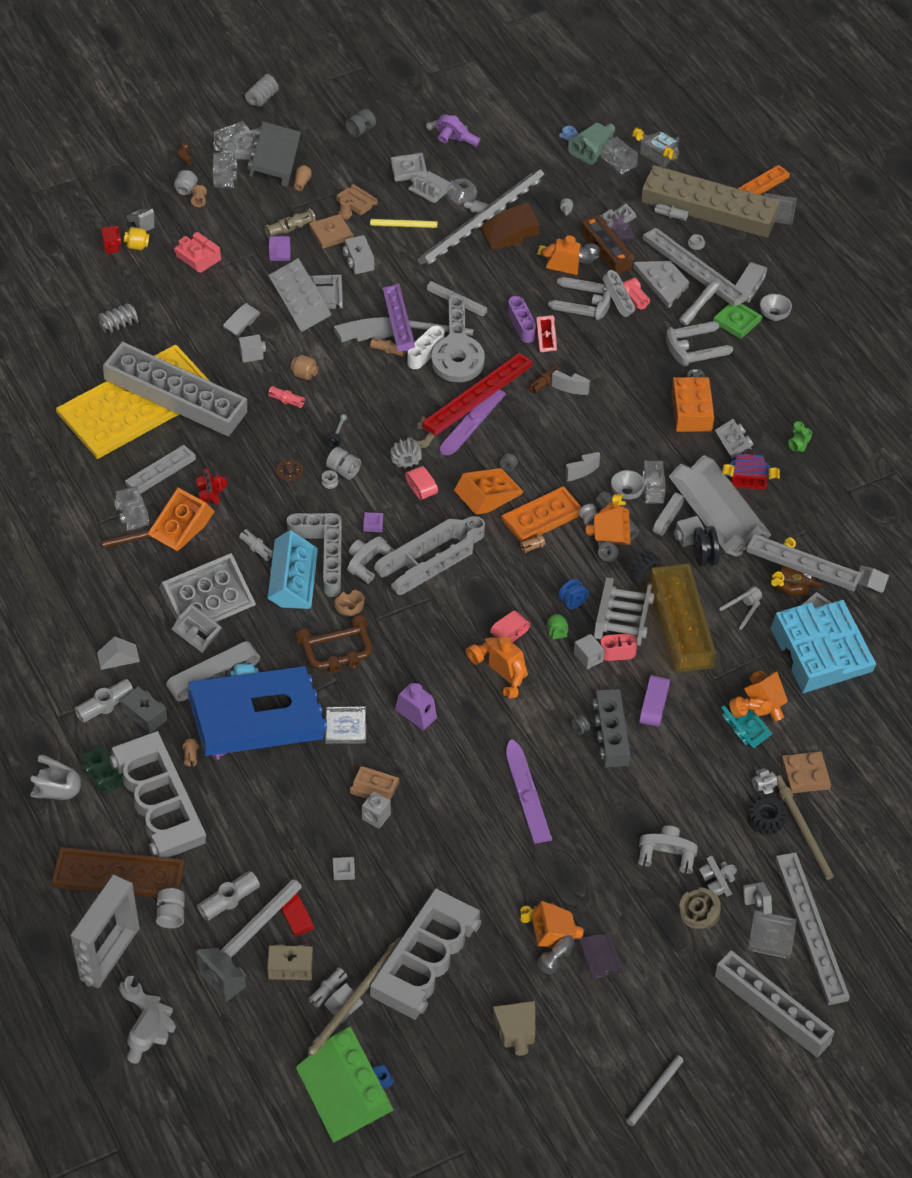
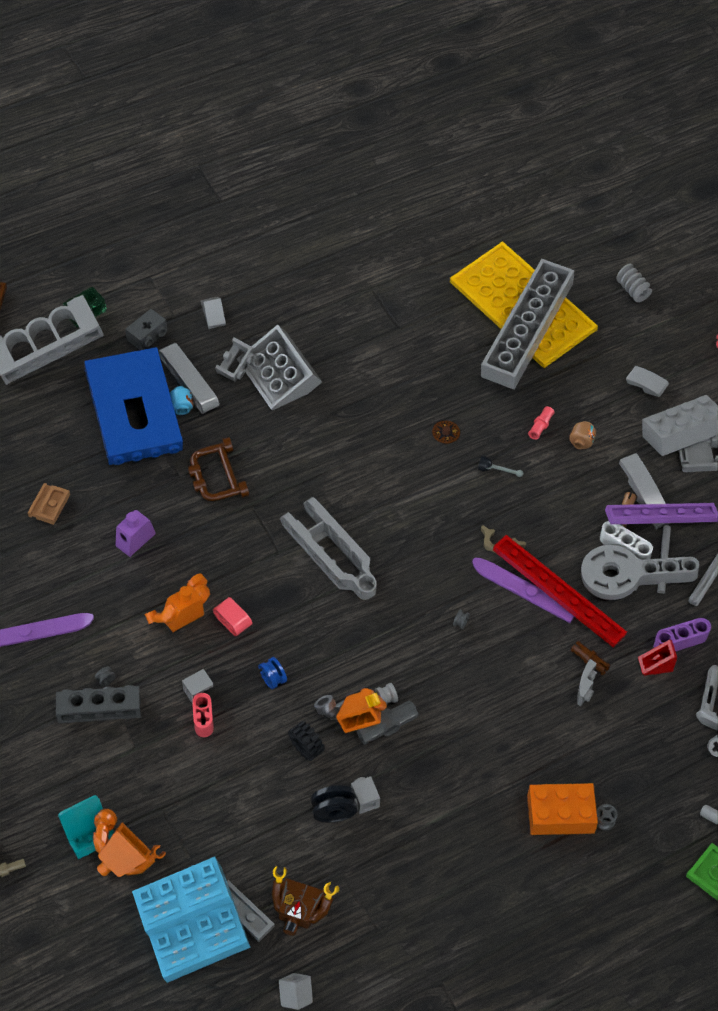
camera: 90 degrees right, 5 degrees up
light grey hair [30,755,81,800] -> none
light grey piece [74,679,134,723] -> none
reddish brown bar [101,530,157,548] -> none
clear brick [114,486,149,531] -> none
light grey plate [125,445,196,496] -> none
orange slope [148,488,215,552] -> none
red hips [196,468,228,505] -> none
light grey brick [239,335,266,363] -> none
light grey pin [239,529,273,561] -> none
medium azure slope [268,530,318,609] -> none
light grey beam [287,513,342,597] -> none
light grey bush [322,470,338,489] -> none
light grey wheel [326,447,361,480] -> none
clear tile [326,707,366,744] -> none
medium nougat hair [334,590,365,617] -> none
light grey connector [347,536,395,584] -> none
light grey brick [362,791,391,829] -> none
medium lavender plate [363,512,383,532] -> none
light grey gear [391,438,422,469] -> none
coral beam [405,466,438,500] -> none
orange slope [454,468,523,514] -> none
orange tile [501,486,582,542] -> none
medium nougat pin [520,534,545,553] -> none
bright green piece [546,614,568,640] -> none
light grey slope [565,452,600,482] -> none
light grey fence [594,577,654,646] -> none
light grey piece [611,470,645,500] -> none
medium lavender beam [639,675,670,727] -> none
clear brick [643,461,666,503] -> none
clear yellow brick [650,564,716,673] -> none
light grey beam [653,493,685,536] -> none
light grey piece [666,322,733,367] -> none
light grey panel [669,455,771,557] -> none
light grey bracket [715,419,754,459] -> none
light grey plant [719,586,762,630] -> none
torso [722,449,780,490] -> none
light grey plate [747,534,862,591] -> none
light grey gear [752,768,777,795] -> none
medium nougat plate [781,752,831,793] -> none
bright green plate [788,421,812,452] -> none

